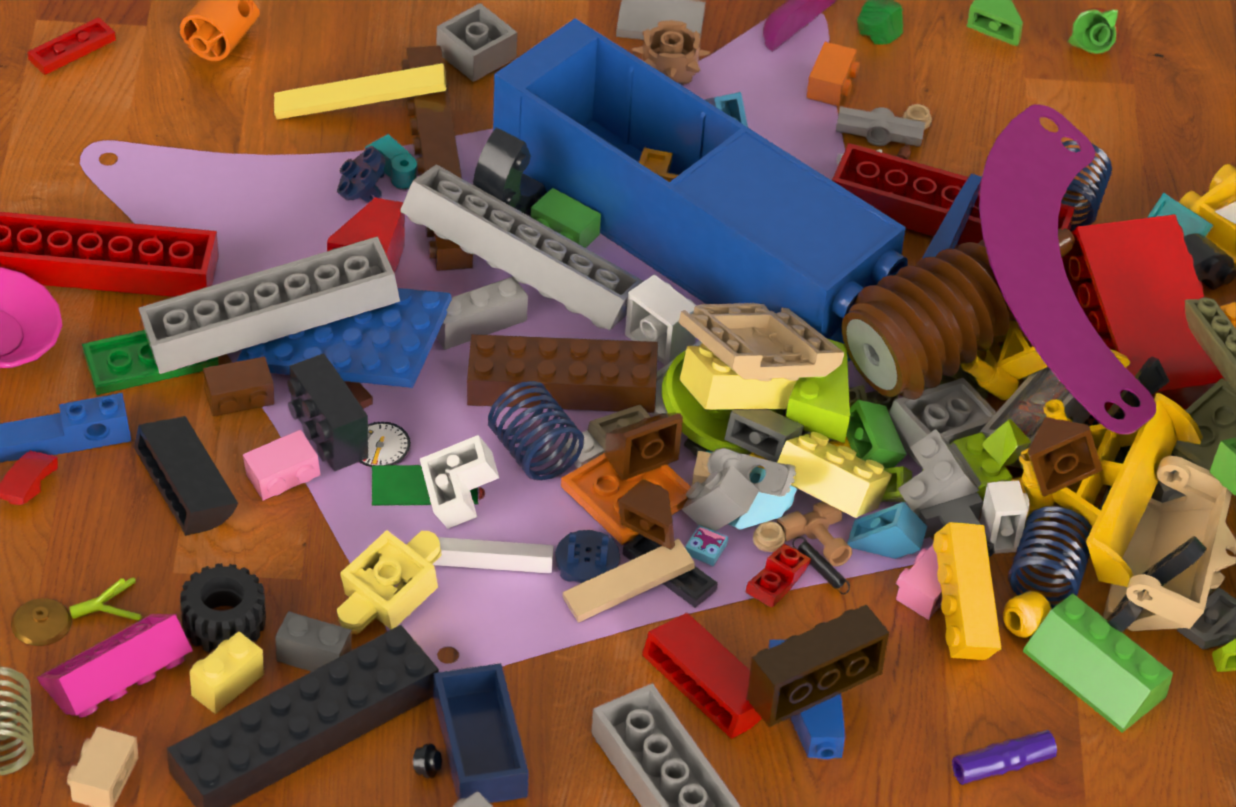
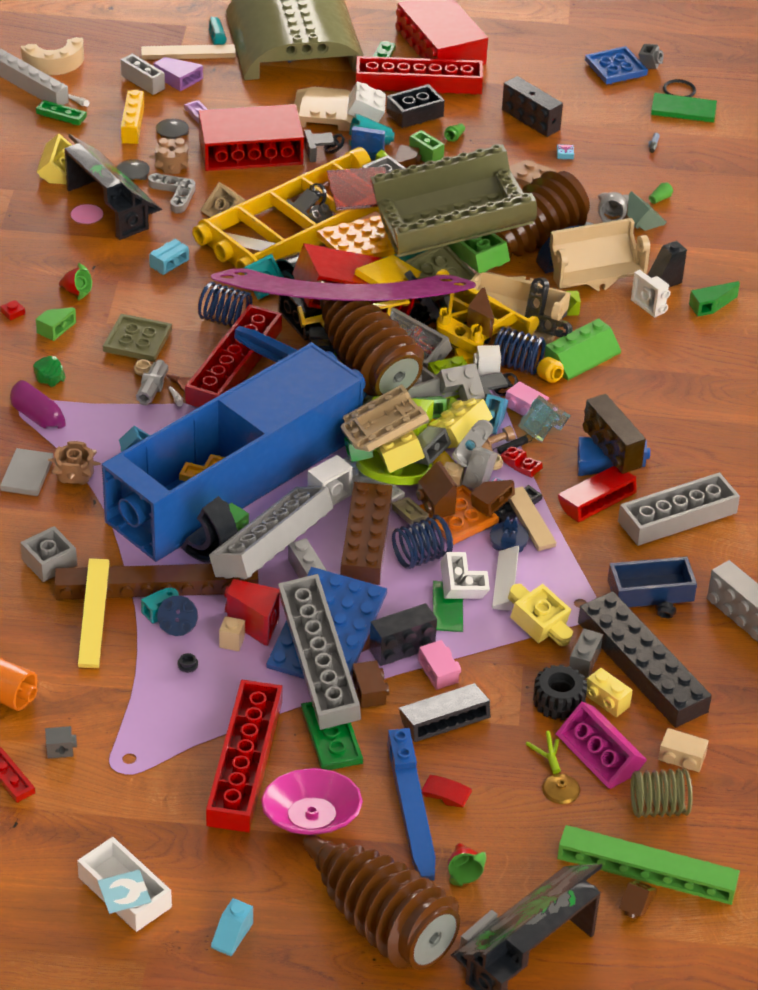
camera: 85 degrees left, 5 degrees down
orange brick [806,41,860,106] -> none
yellow brick [933,522,1001,660] -> none
dark purple axle [952,730,1057,785] -> none
lime slope [982,419,1031,467] -> none
none -> dark grey brick [45,726,77,759]
none -> olive plate [103,314,172,362]
none -> medium azure brick [149,239,189,275]
none -> black plate [177,653,198,673]
none -> tan brick [219,616,245,651]
none -> yellow tile [354,255,421,284]
none -> clear light blue brick [518,395,571,442]

